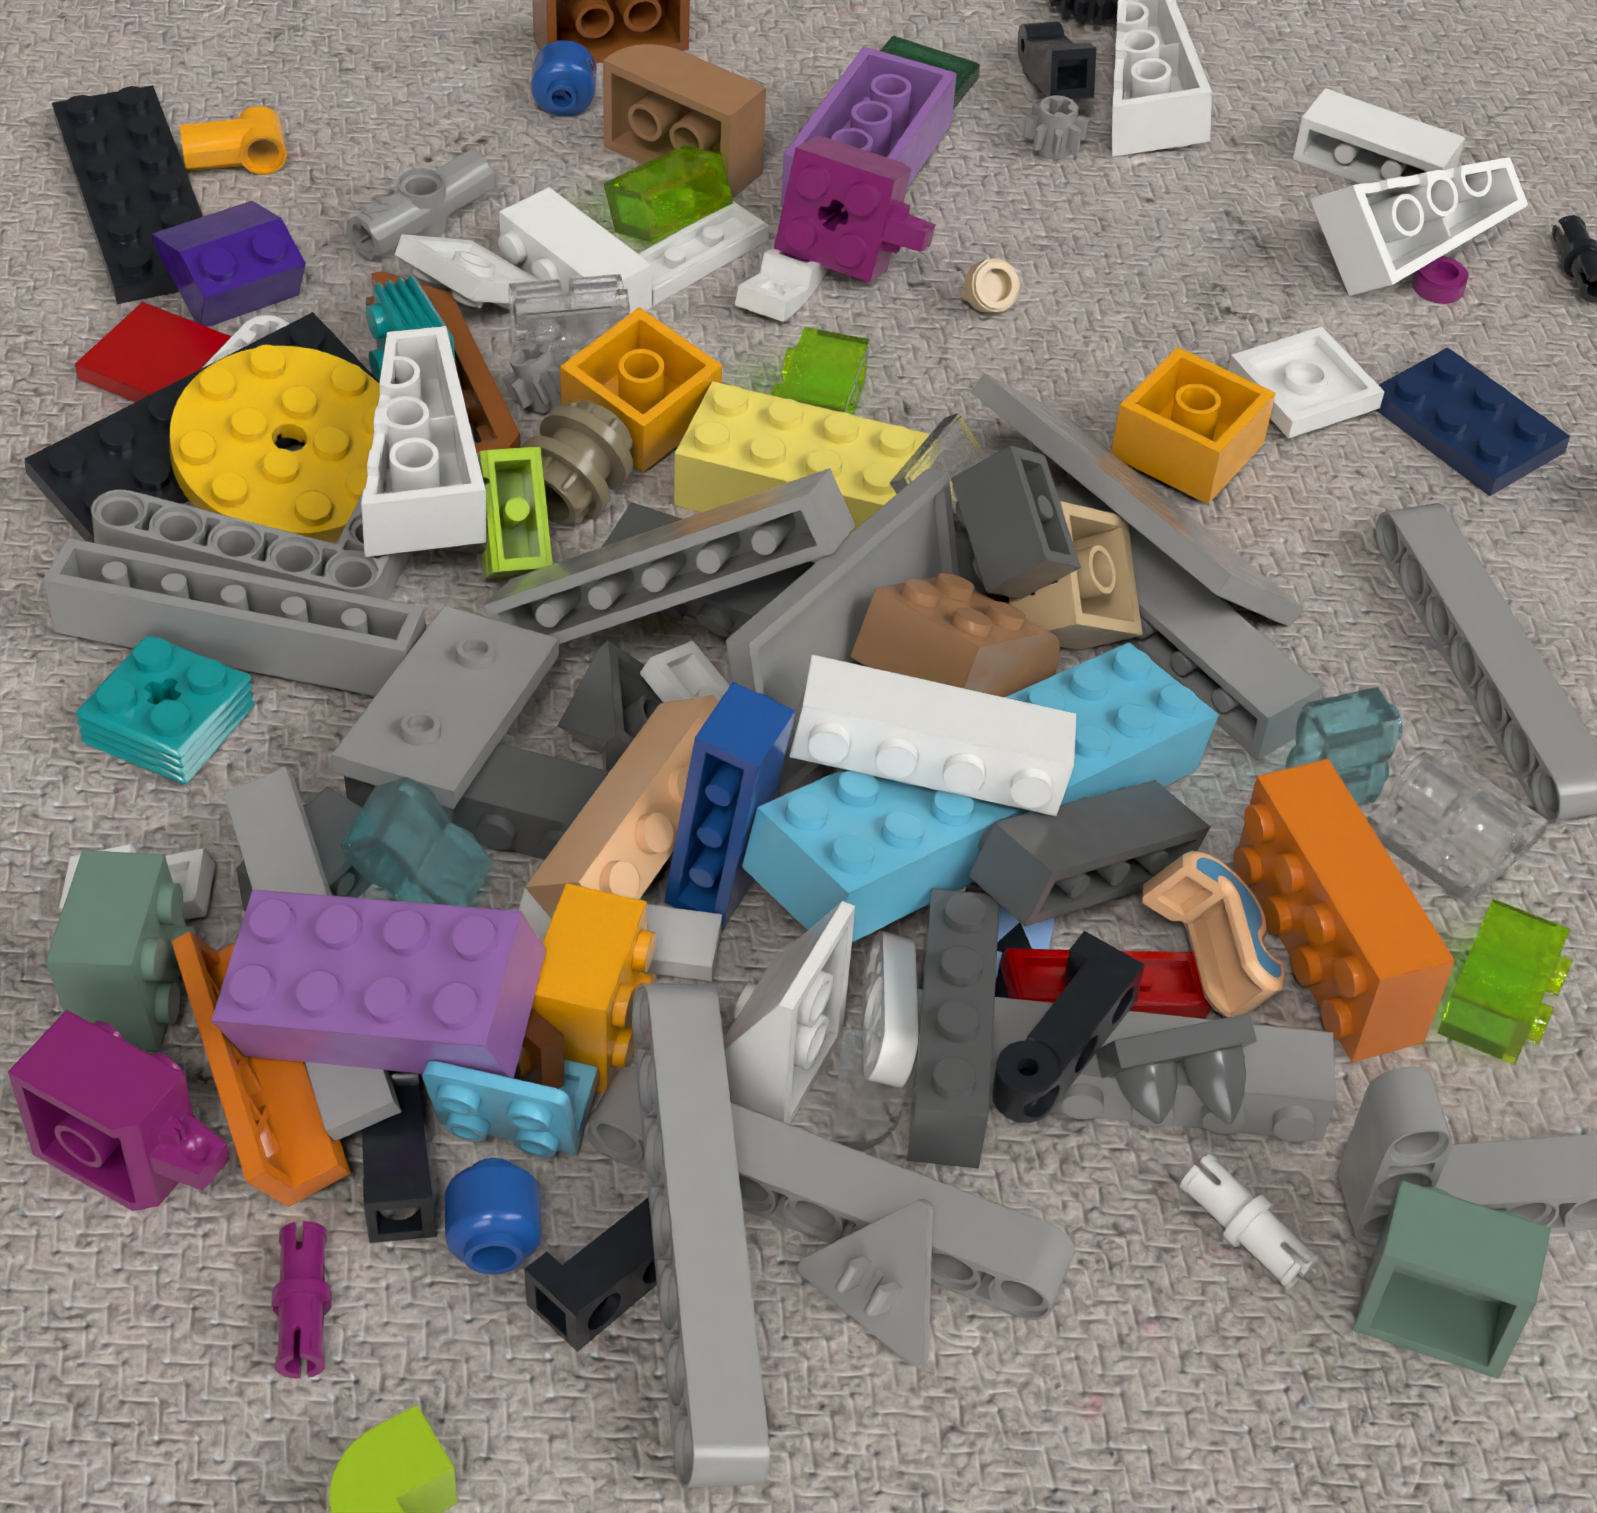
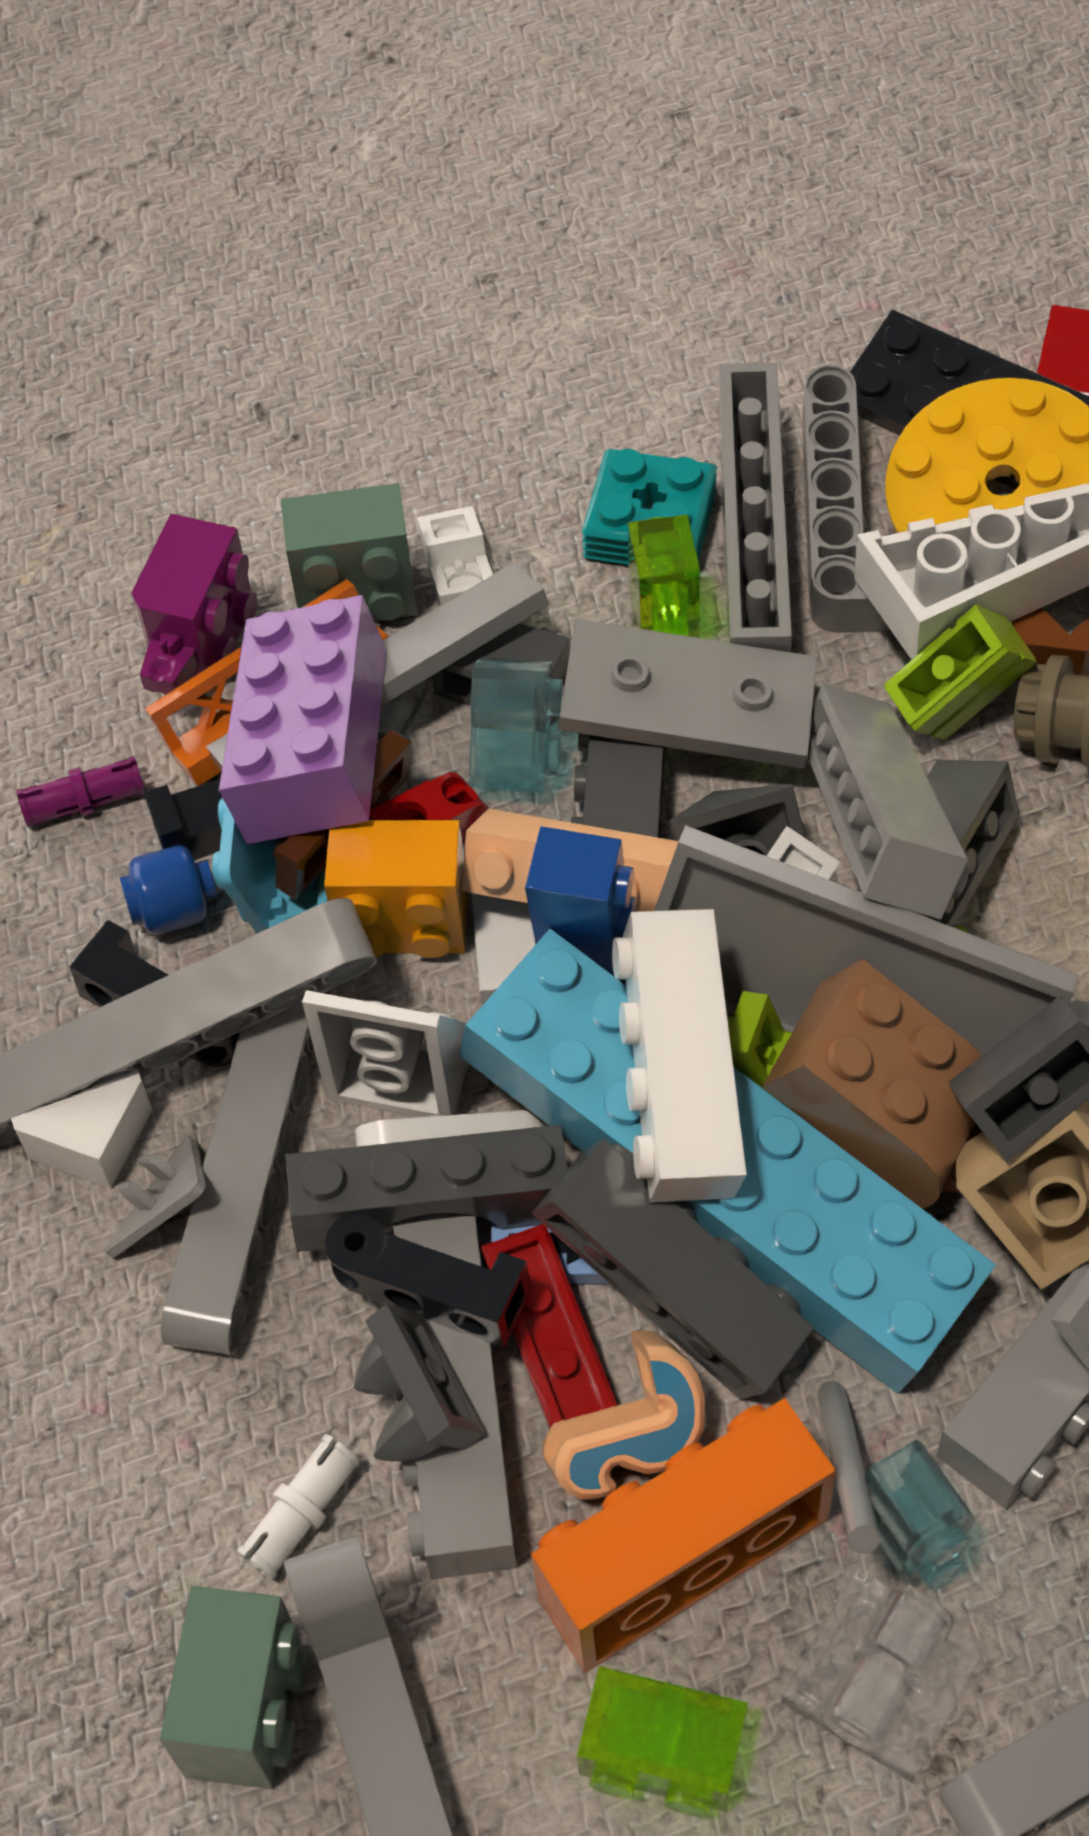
camera: 85 degrees right, 10 degrees up
none -> white slope [11,1070,153,1189]
none -> clear neon green brick [628,514,700,638]
none -> light grey bar [818,1381,880,1554]

